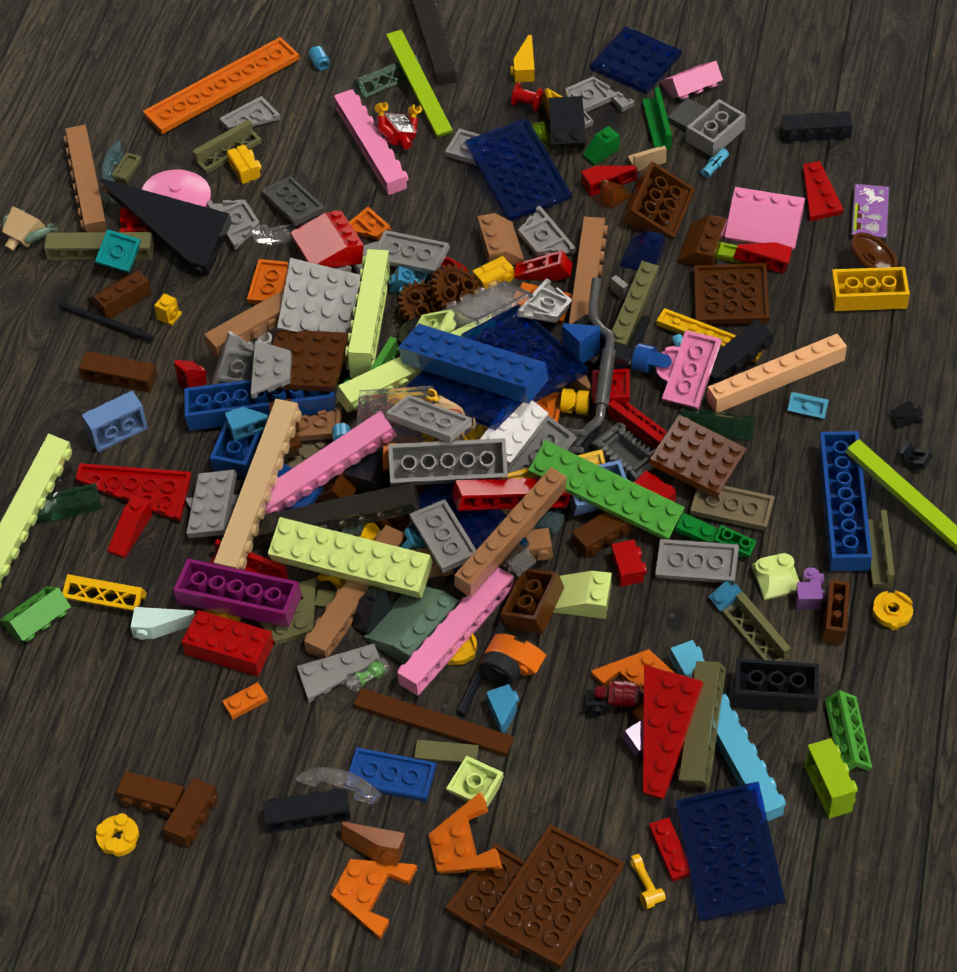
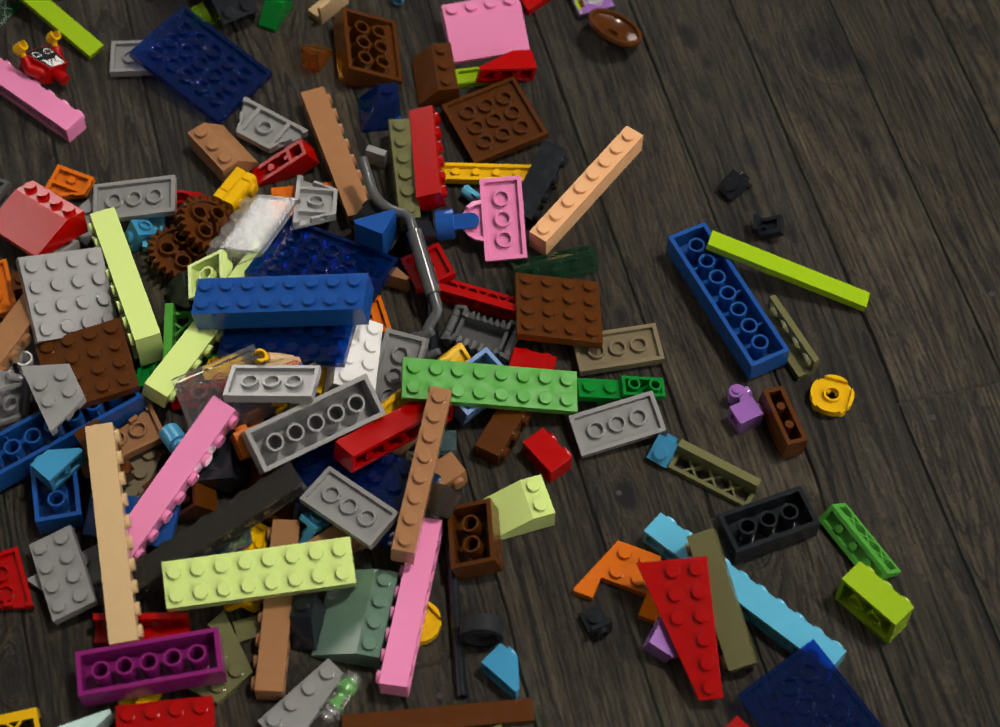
camera: 30 degrees left, 5 degrees up
orange brick [484,634,546,676] -> none
yellow wheel [560,388,590,415] -> none
red slope [581,166,637,197] -> none
dark red piece [594,680,644,708] -> none
yellowish green slope [752,553,800,600] -> none
medium azure plate [787,392,829,419] -> none
yellow brick [831,267,910,311] -> none
none -> red brick [409,105,448,211]

